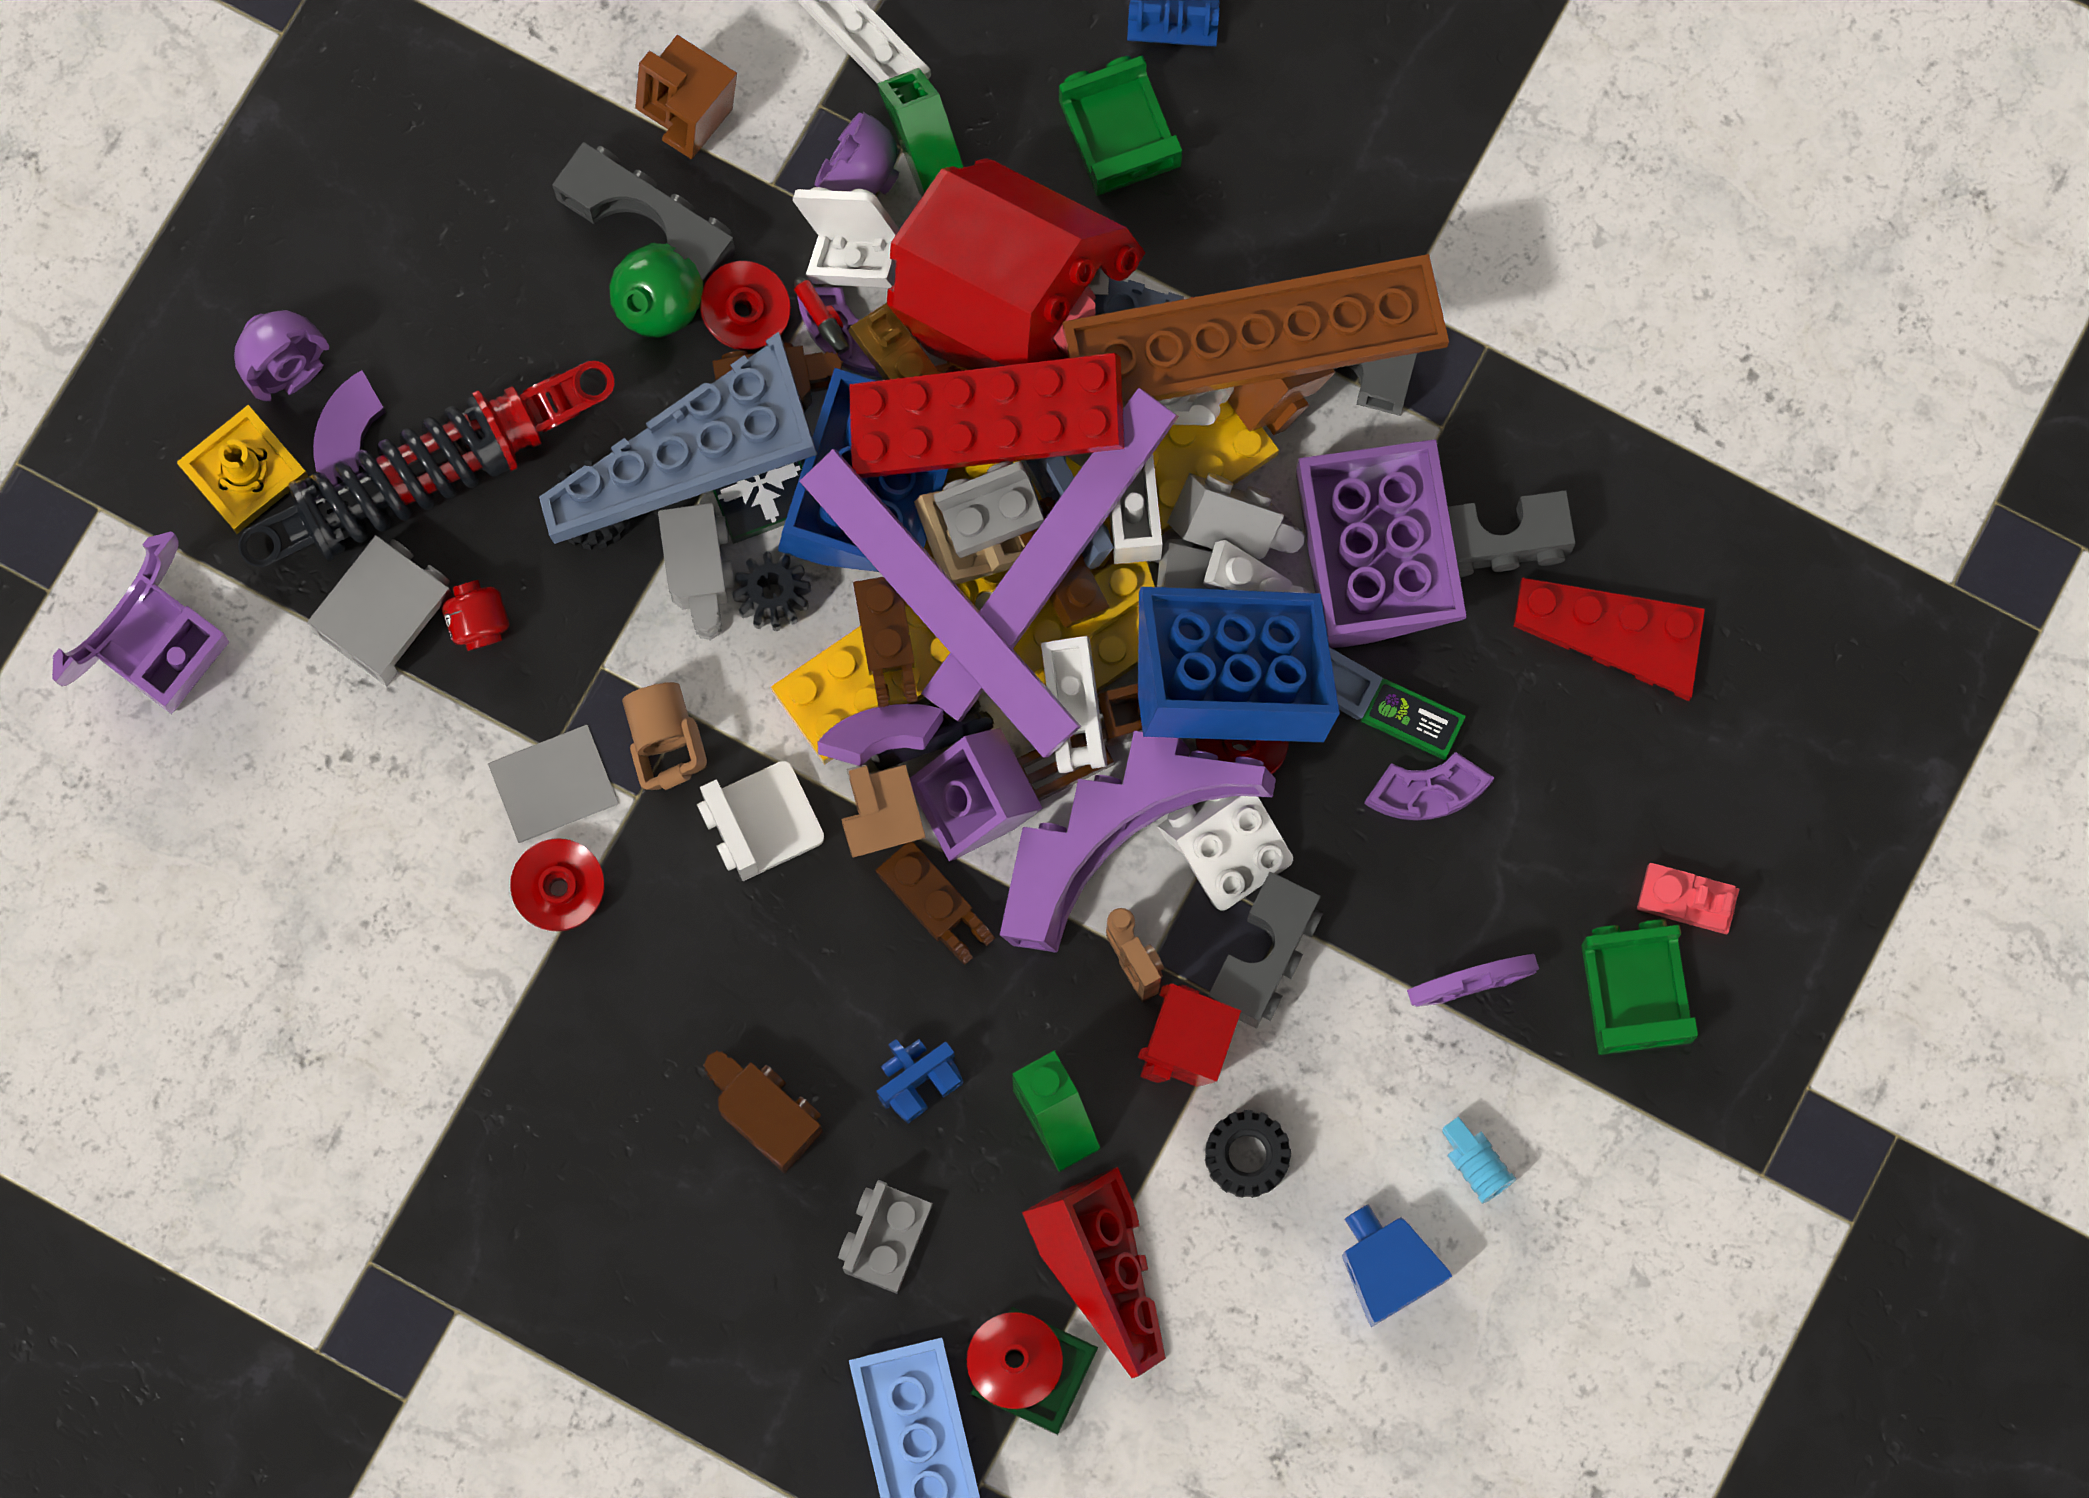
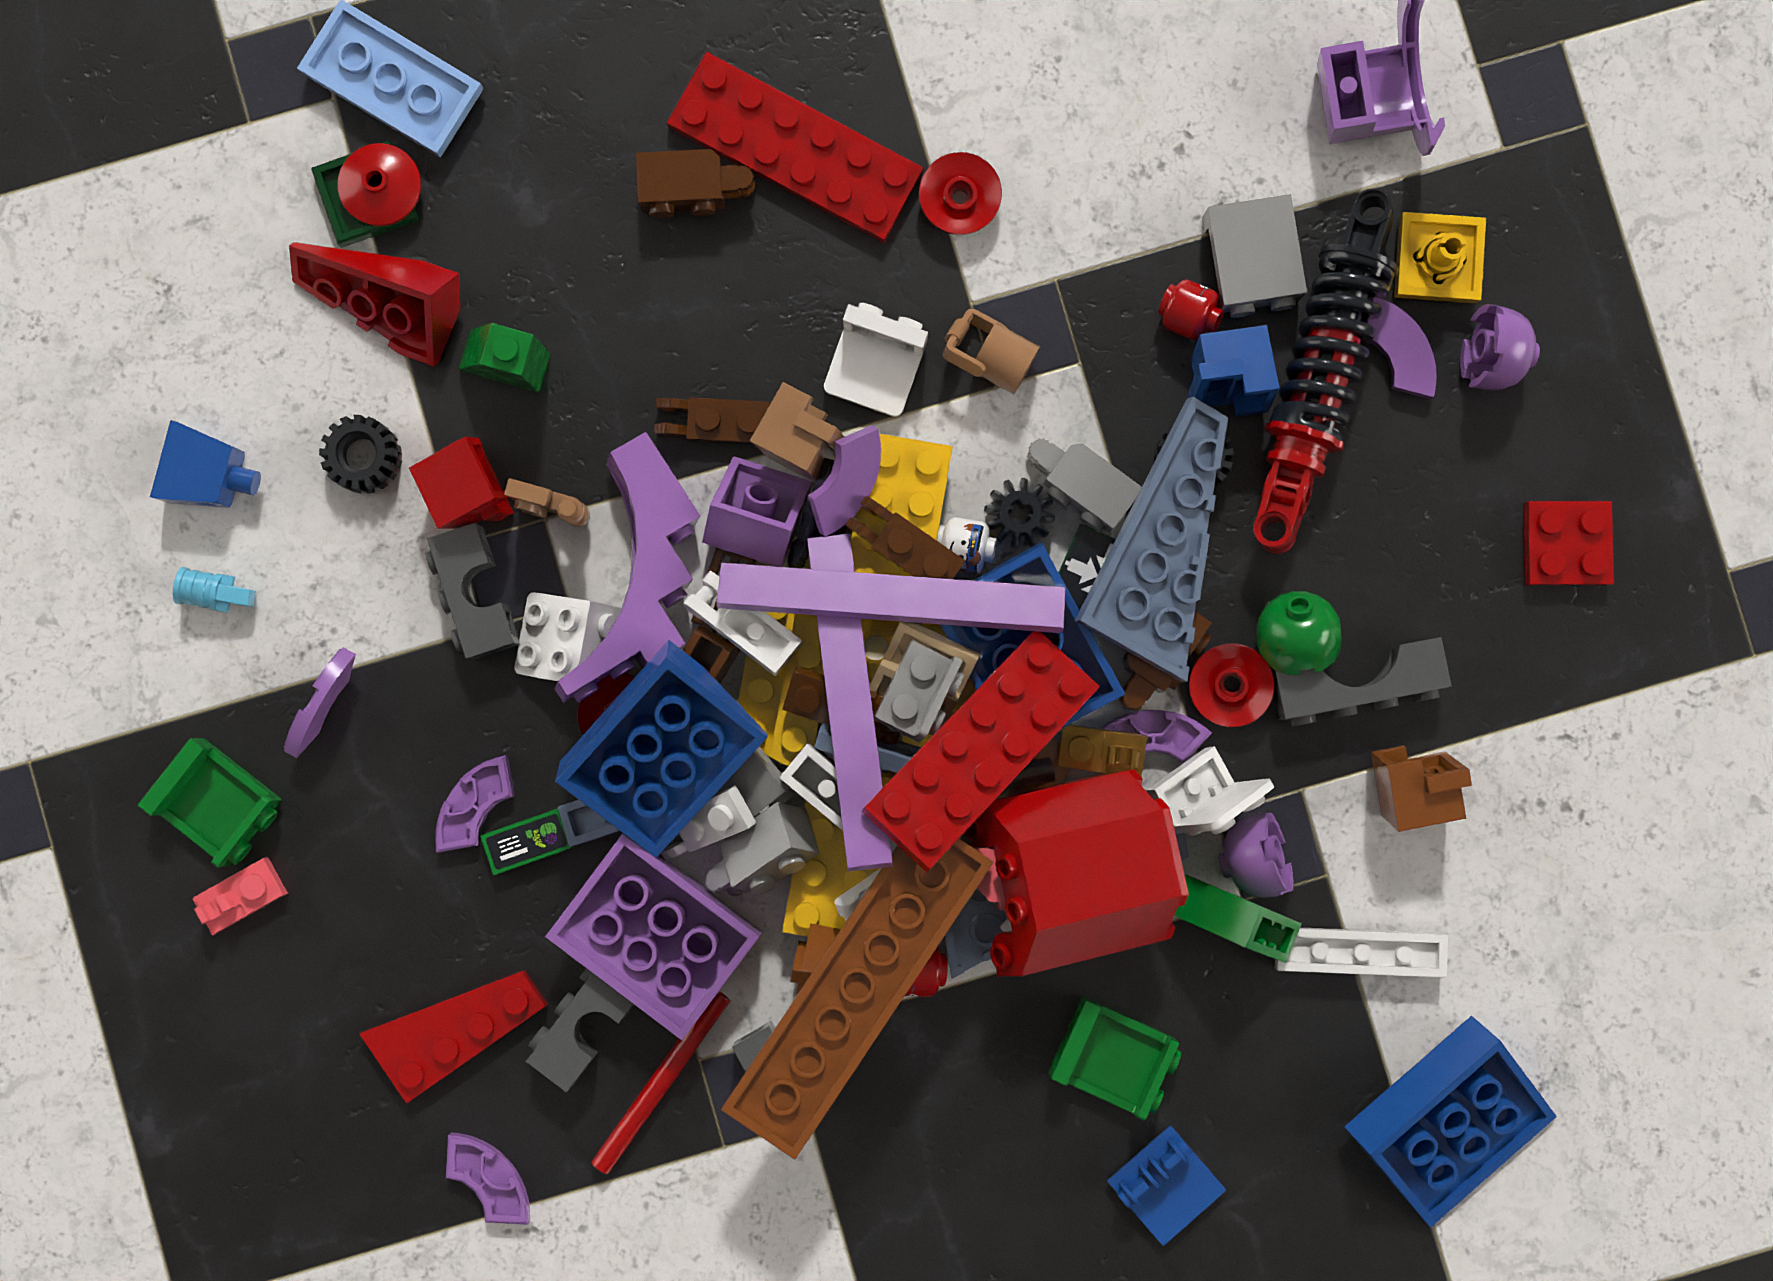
camera: 140 degrees right, 10 degrees up
light grey sticker [488,725,618,843] -> none
piece [794,277,850,355] -> none
light grey bracket [838,1180,933,1294] -> none
blue hips [877,1039,963,1123] -> none
none -> medium lavender tile [446,1132,530,1225]
none -> red piece [591,991,731,1174]
none -> red plate [667,51,924,243]
none -> white head [937,517,997,575]
none -> blue plate [1188,325,1280,417]
none -> red plate [1524,501,1614,586]

